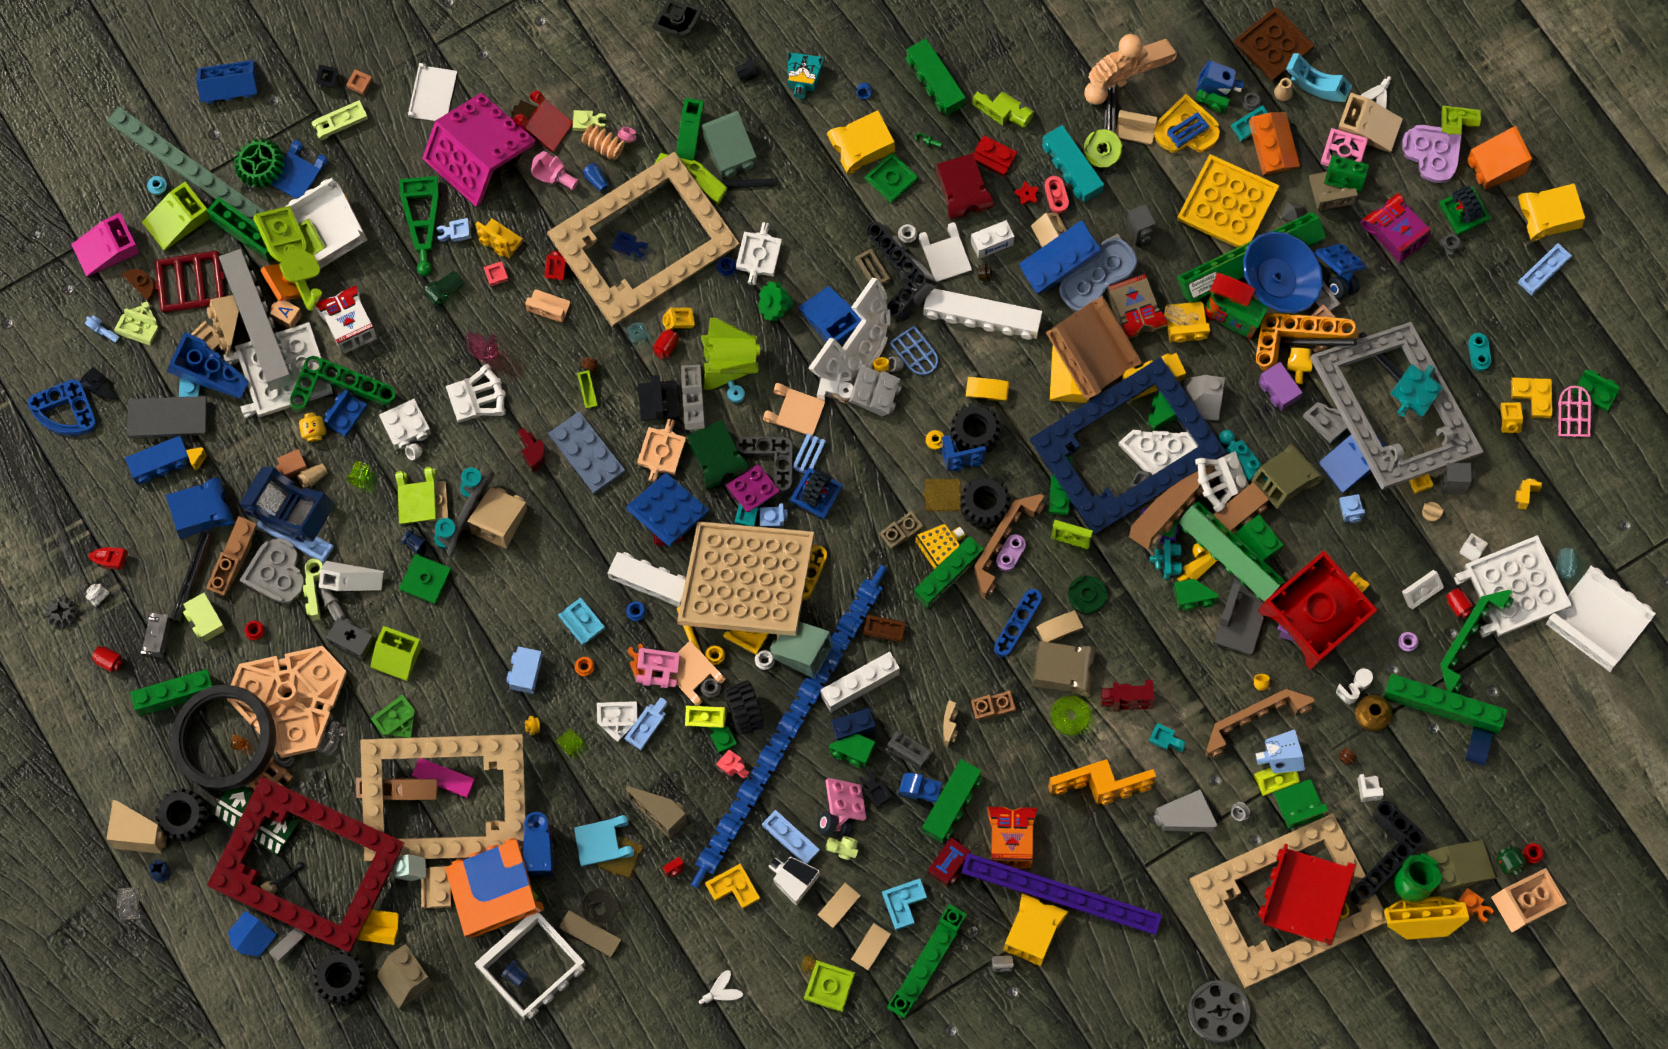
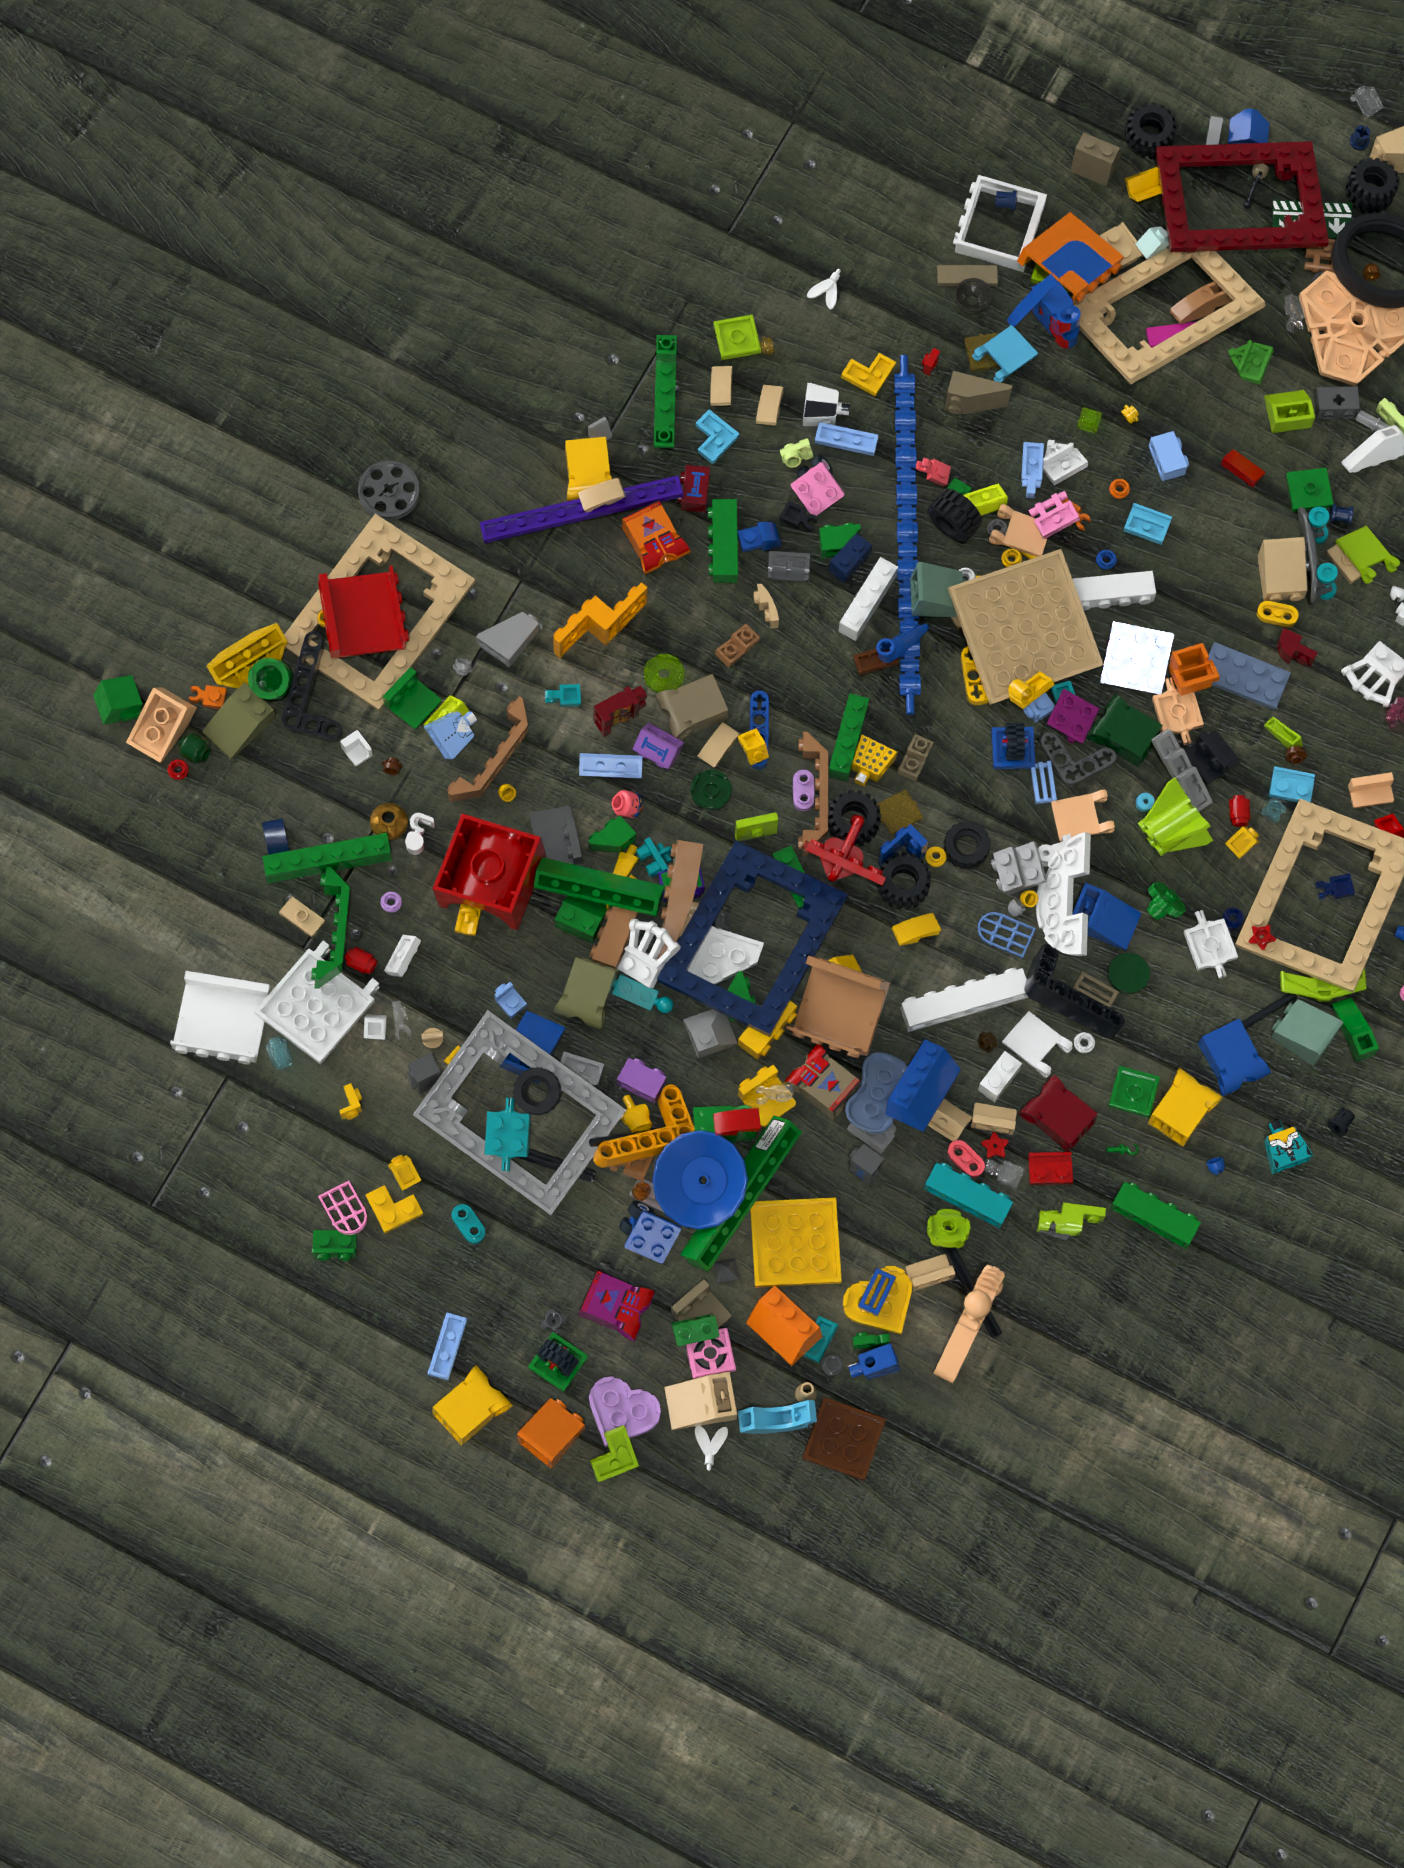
camera: 145 degrees right, 0 degrees up
none -> green plate [93,675,142,725]
none -> tan plate [279,896,326,938]
none -> clear plate [392,1001,411,1040]
none -> black tyre [513,1067,562,1115]
none -> tan slope [578,478,626,513]
none -> light blue plate [579,753,642,778]
none -> coral head [612,790,643,819]
none -> medium lavender brick [632,723,685,769]
none -> clear orange hinge [632,1182,651,1201]
none -> yellow bracket [737,728,769,765]
none -> red plate [802,815,886,885]
none -> blue piece [876,623,929,663]
none -> black tyre [943,821,991,870]
none -> tan panel [971,1103,1017,1135]
none -> clear plate [984,1160,1024,1190]
none -> blue sticker [1007,273,1057,327]
none -> yellow plate [1008,671,1054,709]
none -> dark green tile [1108,953,1150,995]
none -> orange plate [1168,643,1220,696]
none -> blue piece [1198,1018,1271,1096]
none -> red slope [1221,449,1266,488]
none -> red plate [1249,925,1276,950]
none -> yellow plate [1257,601,1299,627]
none -> medium azure plate [1268,766,1315,803]

